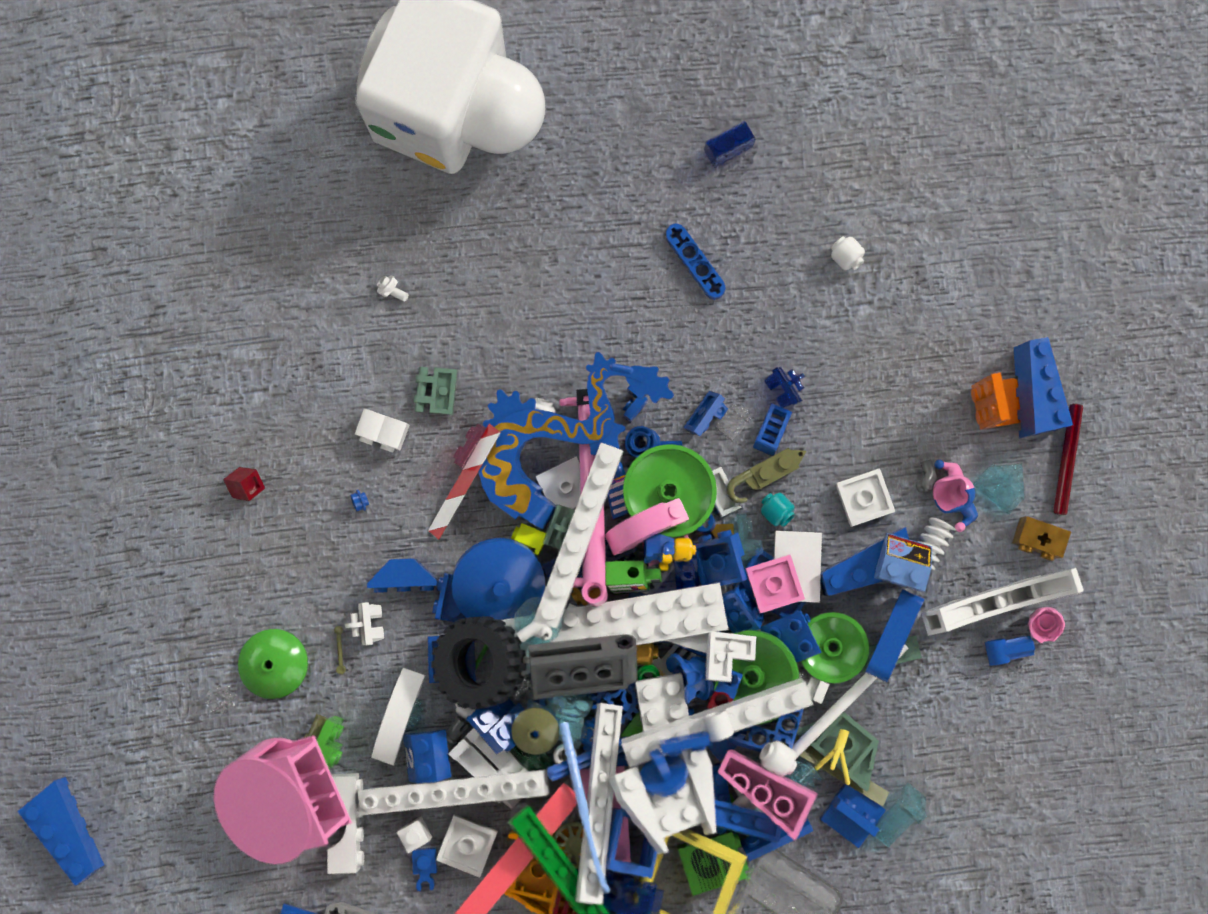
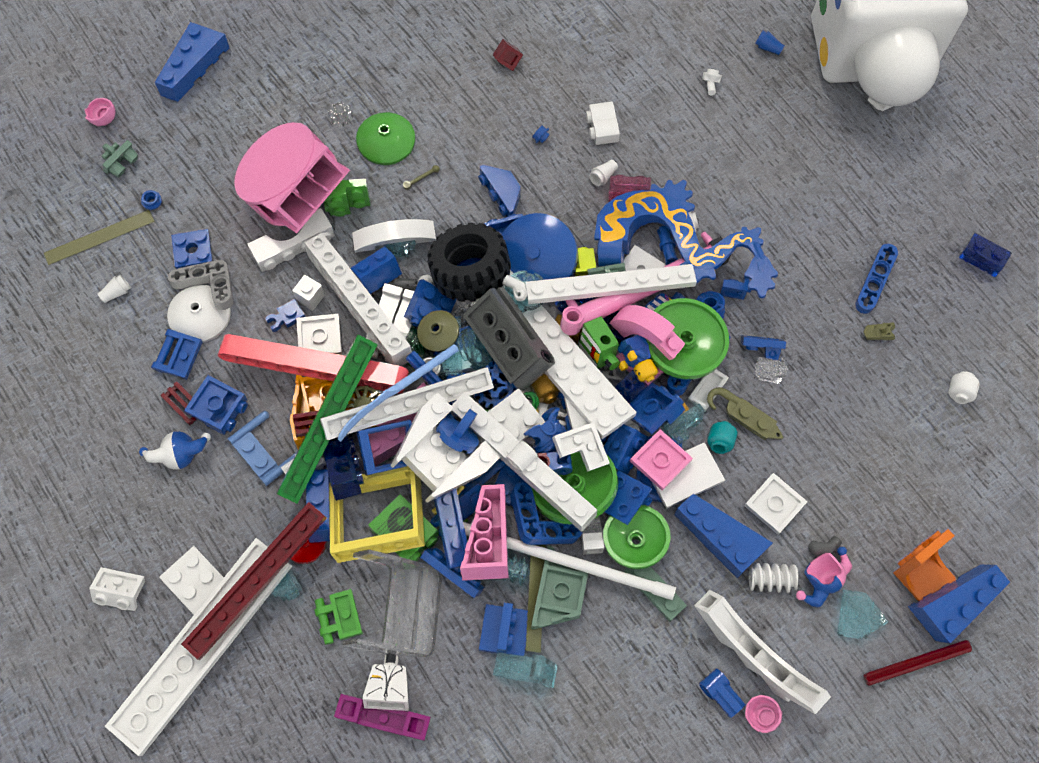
camera: 60 degrees right, 15 degrees down
white hips [345,602,384,645] -> none
sand green plate [413,367,458,416] -> none
sticker [428,424,501,540] -> none
blue plate [659,731,711,757] -> none
blue slope [753,403,792,456] -> none
white head [760,741,797,777] -> none
clear blue hips [764,366,805,408] -> none
light yellow plant [814,729,850,785] -> none
blue beam [865,589,924,682] -> none
medium blue slope [874,533,932,591] -> none
pearl gold brick [1012,516,1071,561] -> none
none -> white cone [589,160,618,186]
none -> blue pin [657,226,678,265]
none -> blue cone [755,30,785,56]
none -> olive piece [863,322,895,340]

